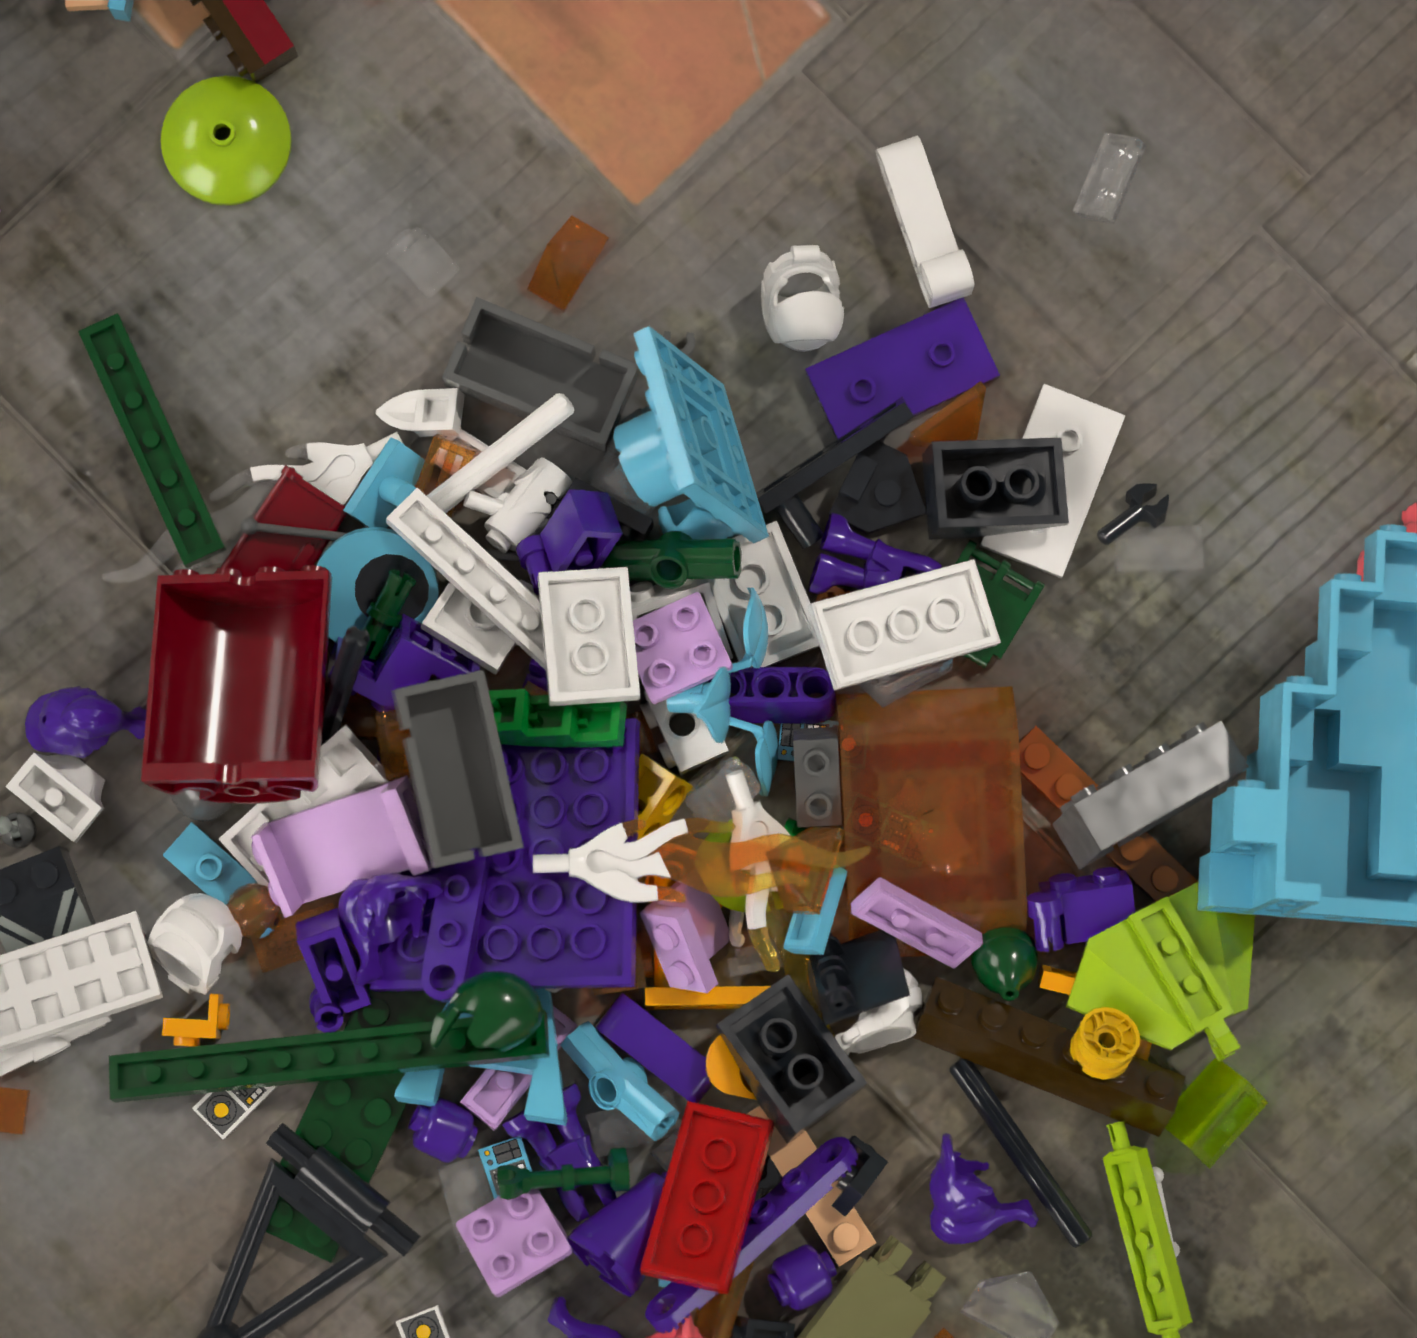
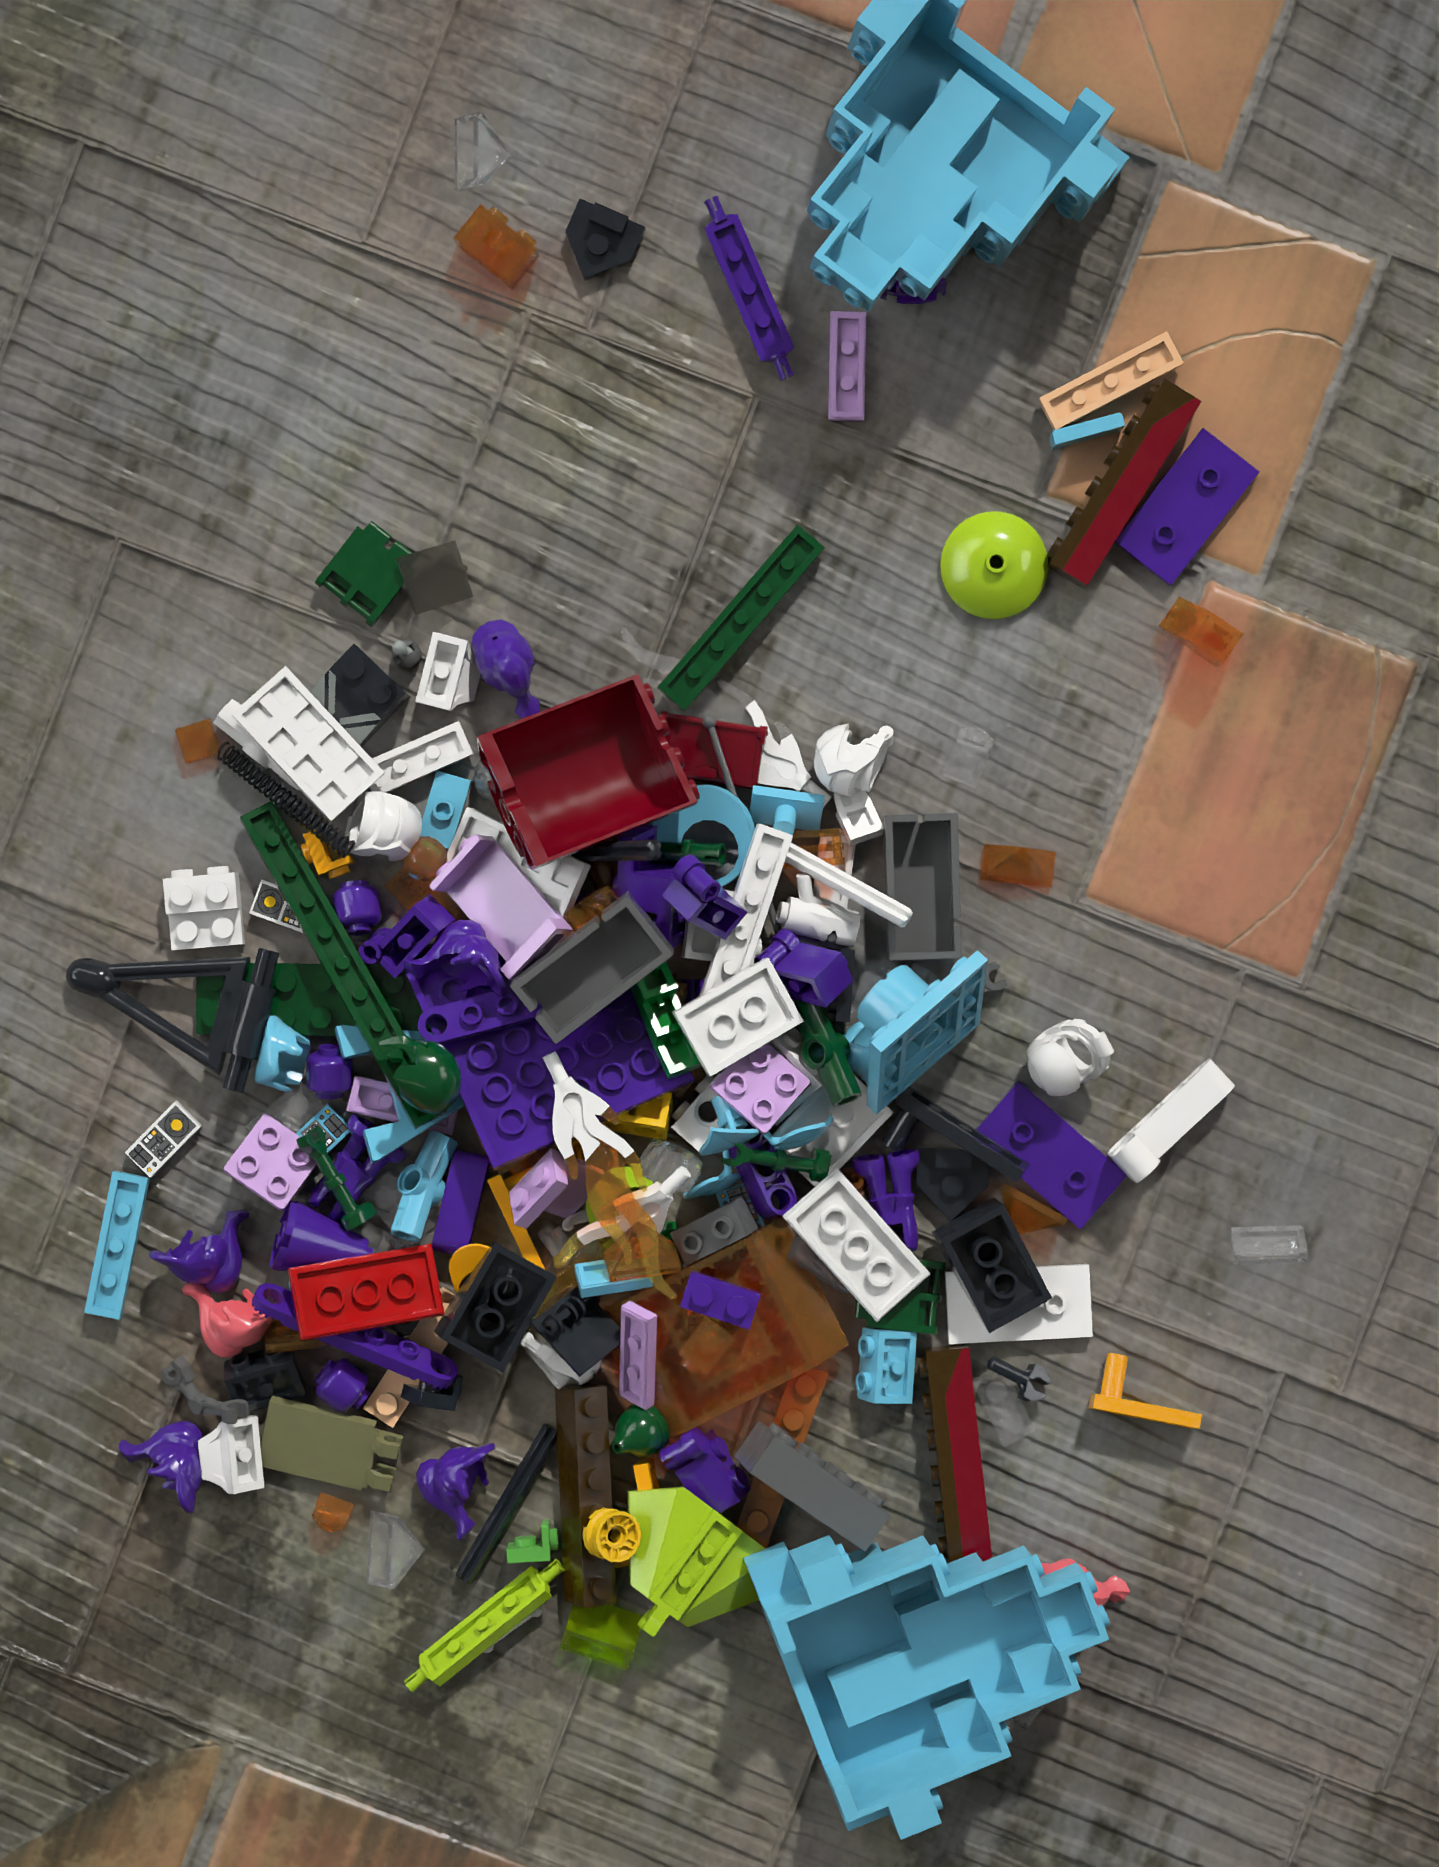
camera: 65 degrees right, 5 degrees up
none -> white plate [163,866,245,951]
none -> black piece [217,741,355,858]
none -> medium azure hair [253,1015,310,1092]
none -> dark purple head [332,880,381,936]
none -> white plate [370,721,474,793]
none -> bright green bracket [506,1519,558,1563]
none -> dark purple hinge [662,855,748,940]
none -> dark purple plate [680,1271,761,1329]
none -> dark green piece [721,1143,832,1182]
none -> white helmet [814,724,893,796]
none -> medium azure bracket [855,1327,917,1404]
none -> brick [918,1343,992,1563]
none -> light orange piece [1088,1353,1202,1429]

